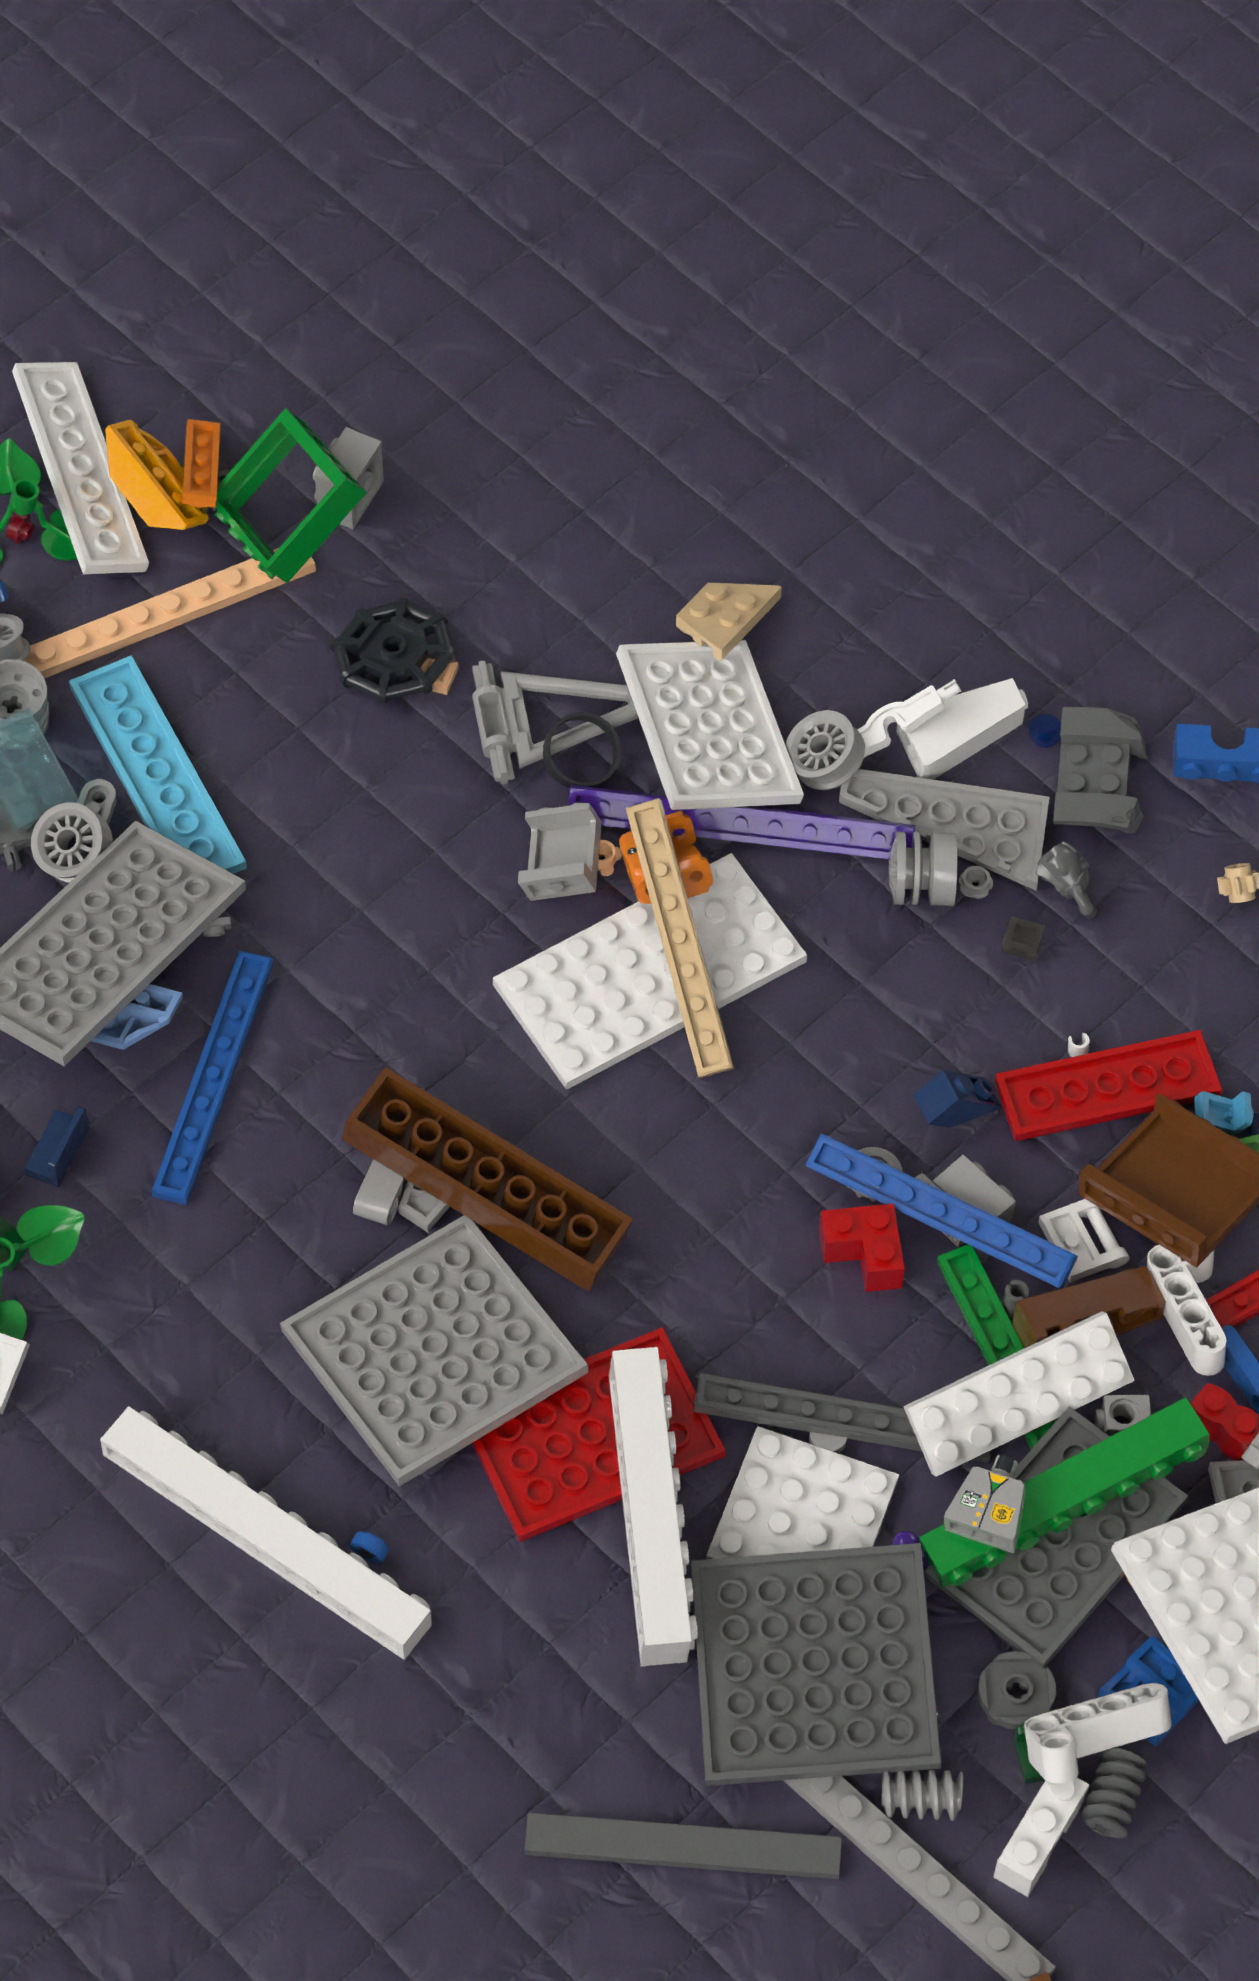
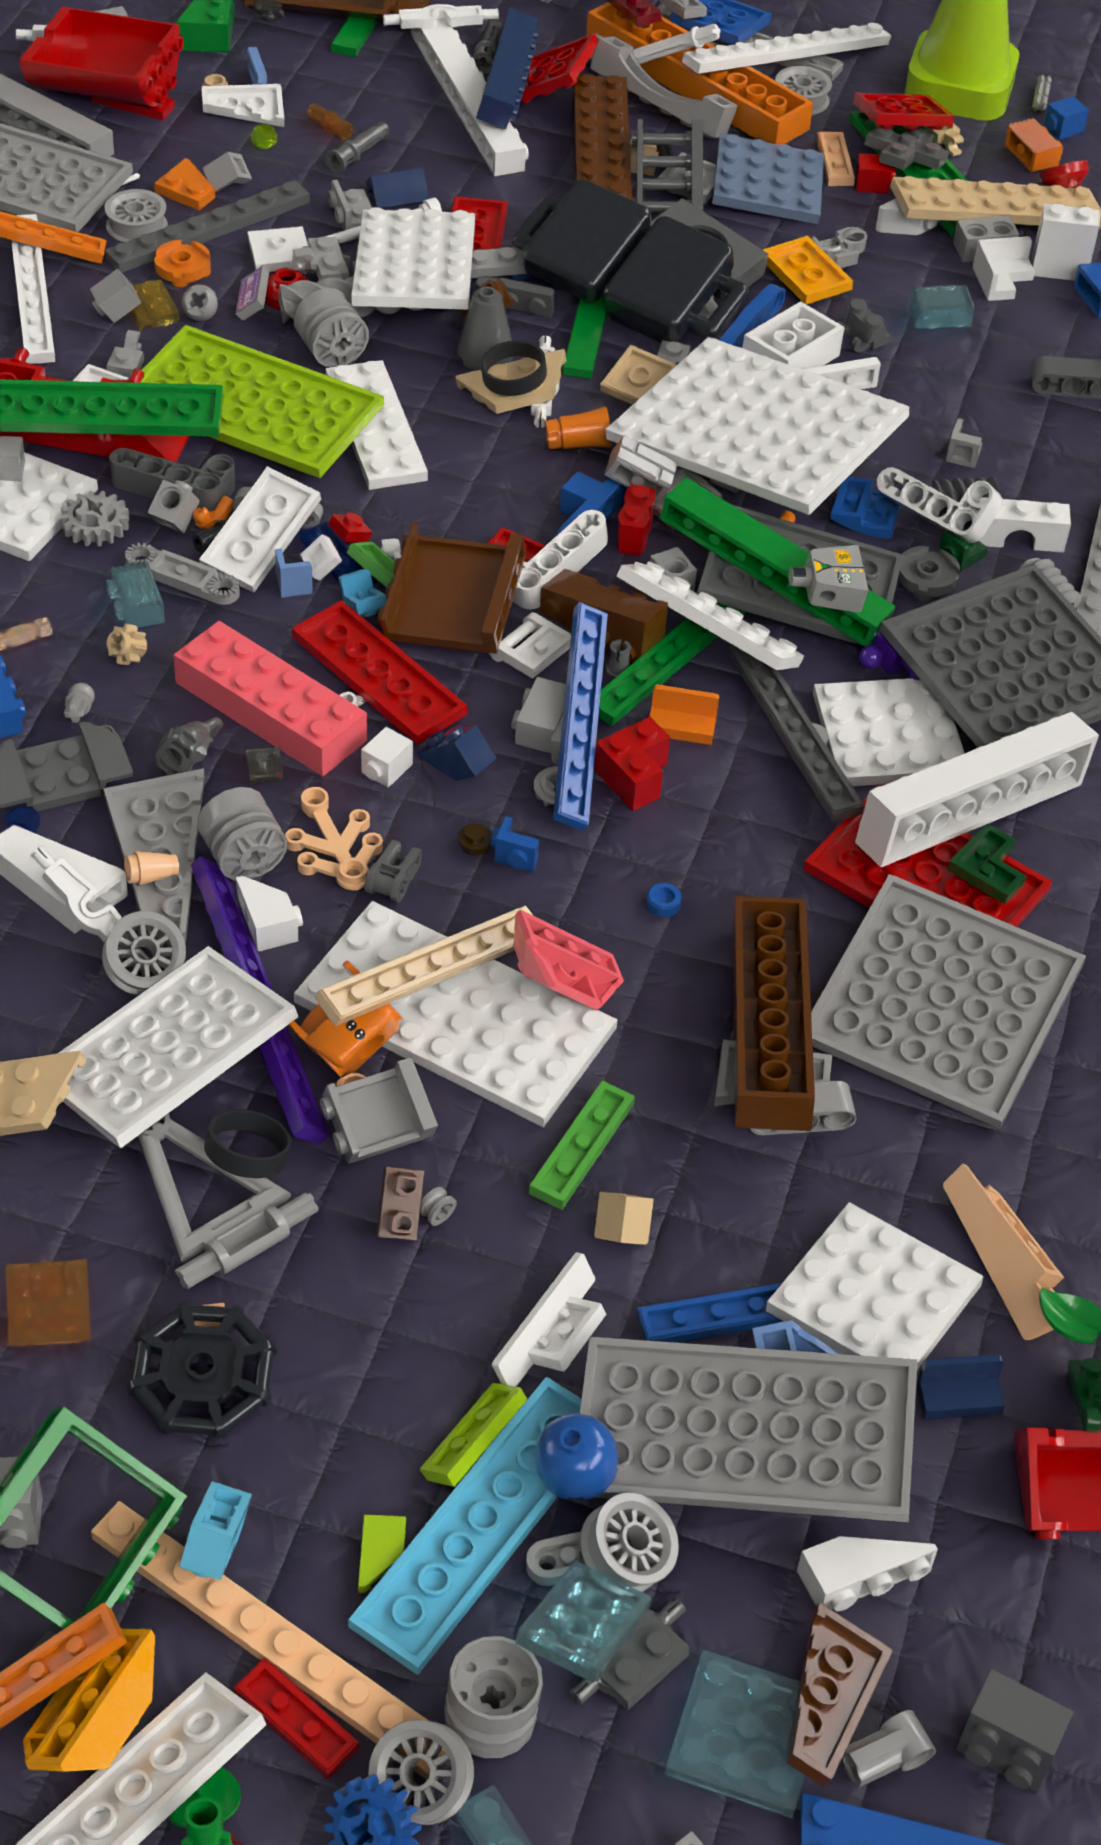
camera: 120 degrees left, 10 degrees down
none -> clear orange plate [6,1259,92,1347]
none -> light grey axle [64,683,95,723]
none -> light nougat cone [124,851,179,886]
none -> coral brick [173,621,367,777]
none -> medium azure brick [179,1481,252,1581]
none -> red tile [233,1657,359,1780]
none -> white slope [236,876,303,952]
none -> light nougat plant [285,787,383,890]
none -> lime tile [358,1515,406,1593]
none -> white brick [361,727,413,787]
none -> dark grey piece [364,840,422,903]
none -> hips [376,1166,424,1240]
none -> light grey bush [420,1187,457,1226]
none -> lime plate [420,1383,528,1487]
none -> dark brown plate [458,824,492,856]
none -> blue bracket [490,816,539,872]
none -> white bracket [492,1252,606,1387]
none -> coral wedge [514,910,624,1010]
none -> bright green plate [529,1080,635,1210]
none -> blue cylinder [535,1413,619,1500]
none -> tan panel [594,1192,654,1245]
none -> blue tile [646,883,682,917]
none -> orange panel [650,684,719,745]
none -> white plate [766,1202,983,1370]
none -> light nougat wedge [943,1164,1064,1340]
none -> light grey panel [946,418,982,468]
none -> dark green plate [947,823,1027,905]

